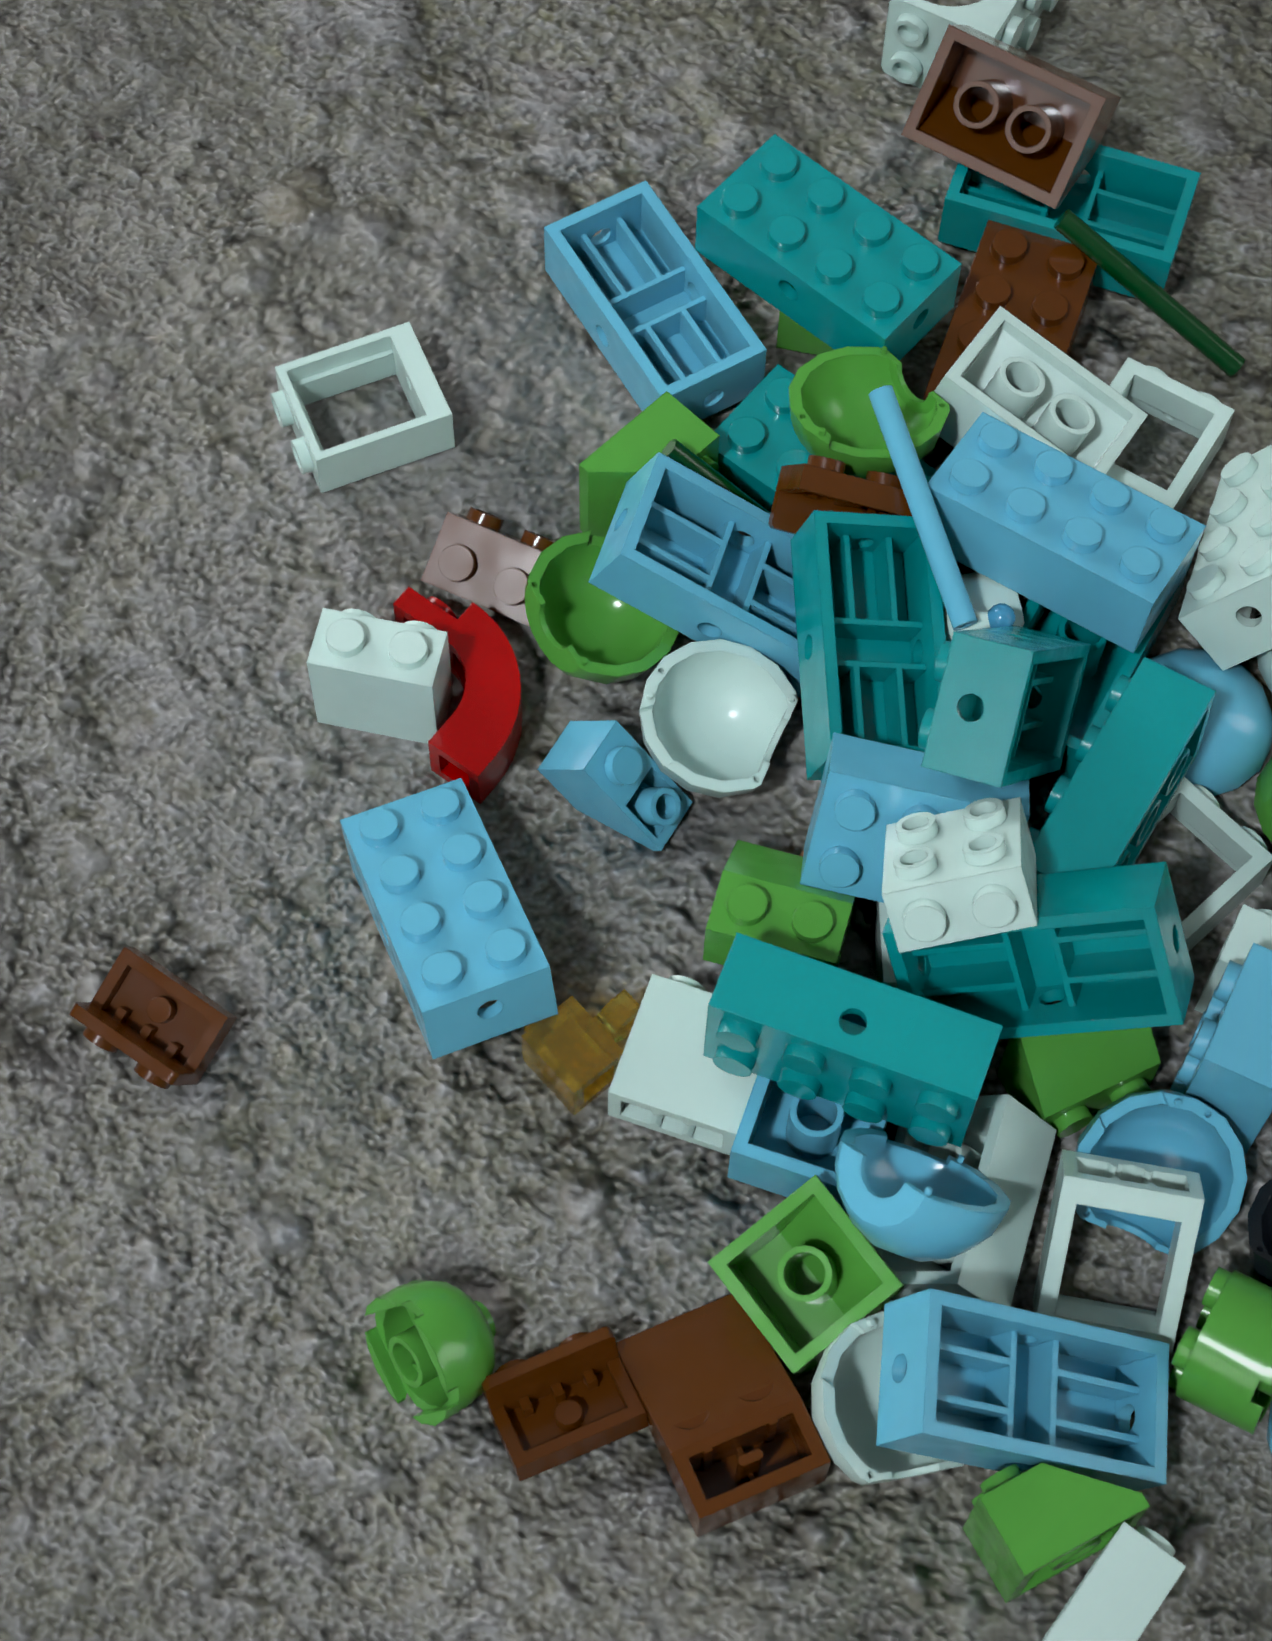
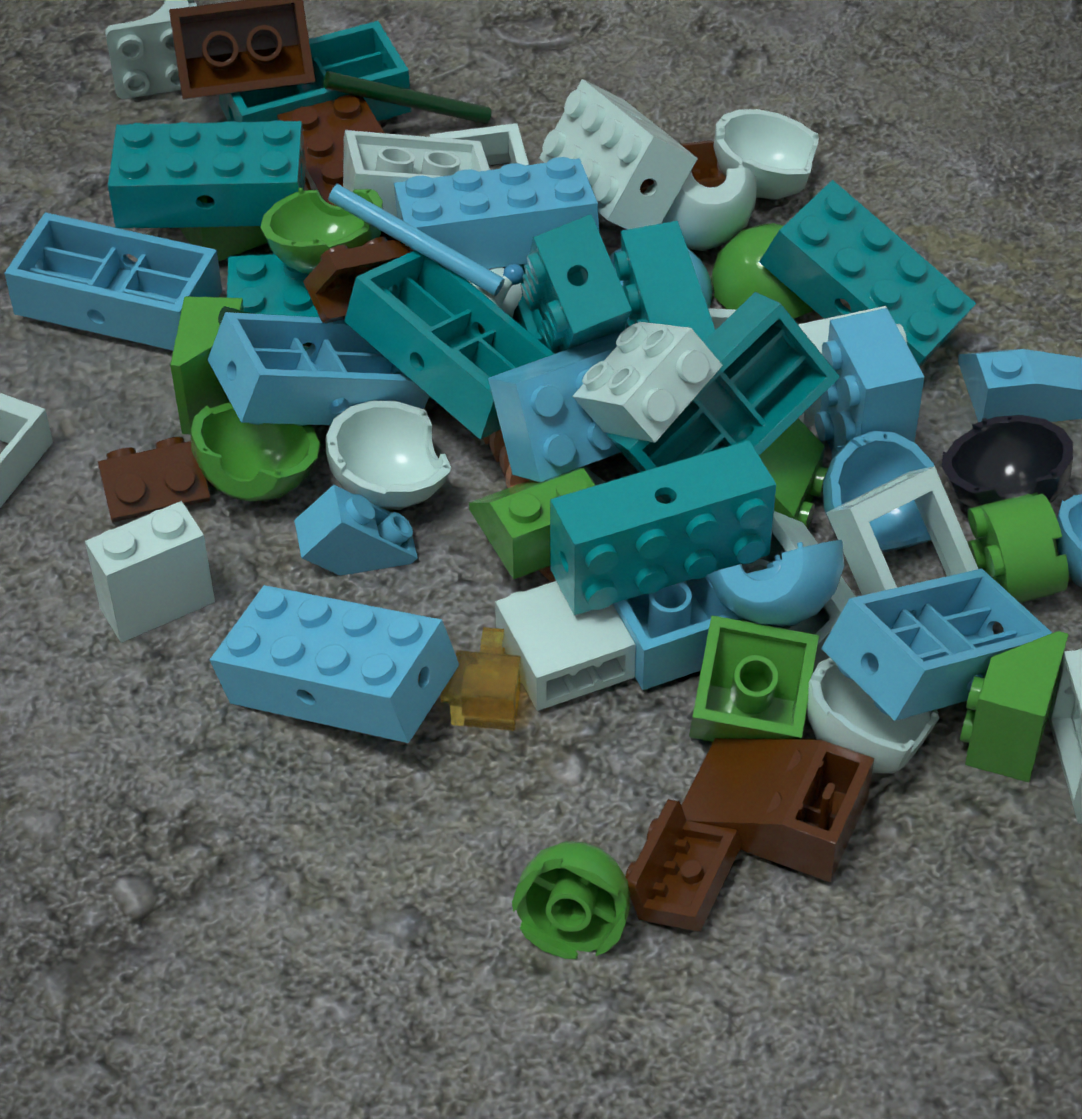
camera: 40 degrees left, 15 degrees down
reddish brown bracket [69,947,237,1089] -> none
red arch [393,587,522,804] -> none

